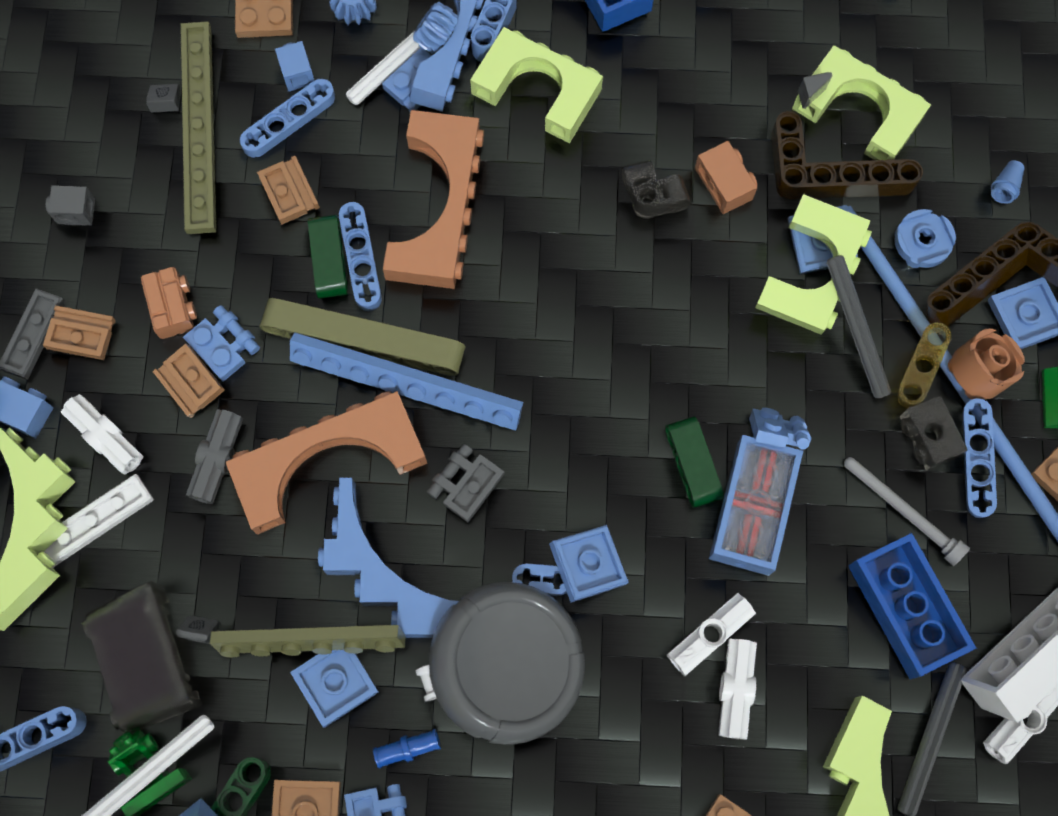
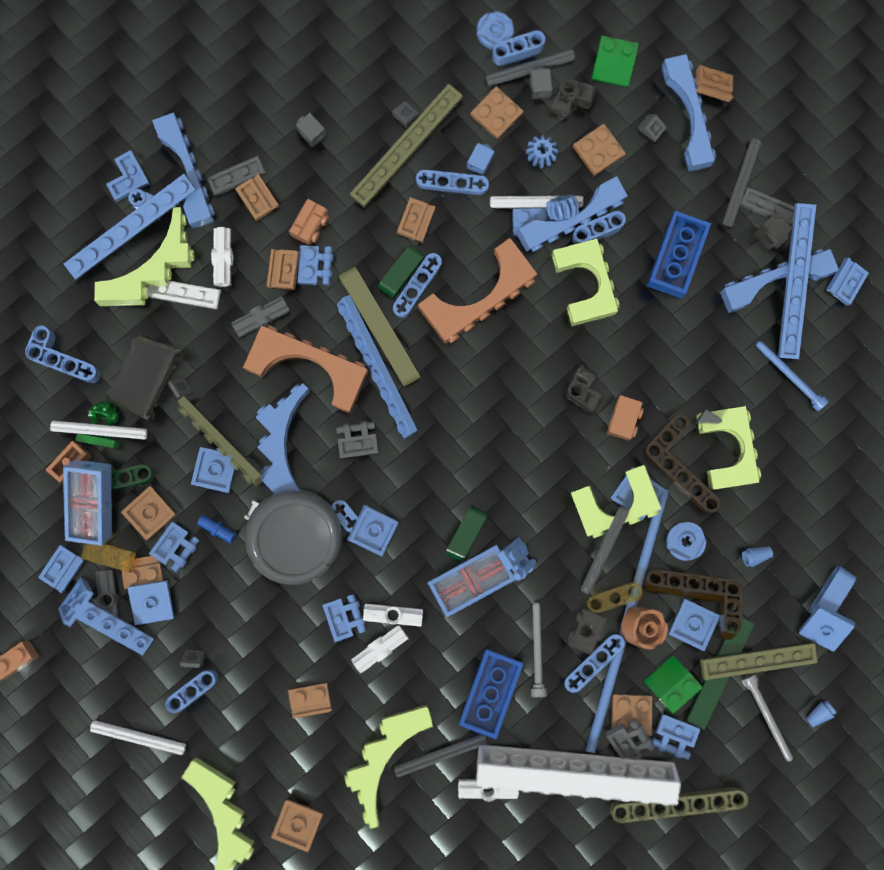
camera: 45 degrees right, 10 degrees up
none -> medium blue plate [323,594,366,642]

